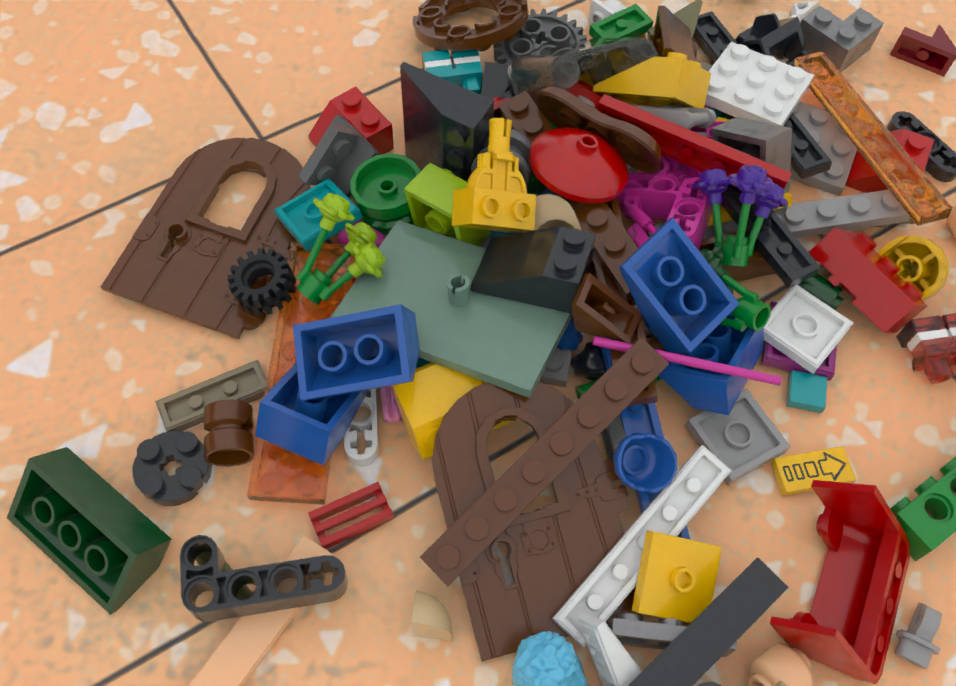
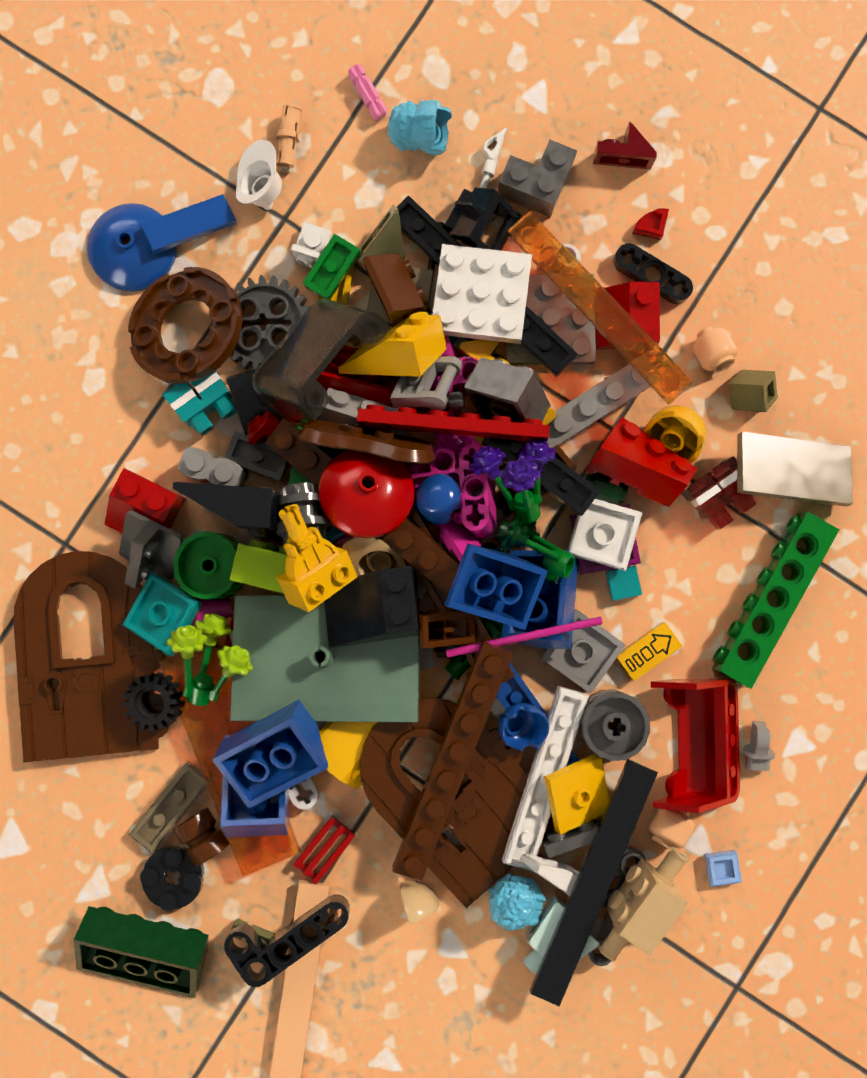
camera: 25 degrees left, 25 degrees up
none -> blue hair [414,474,462,525]
none -> flat silver wheel [578,689,650,761]
none -> red tile [632,208,669,240]

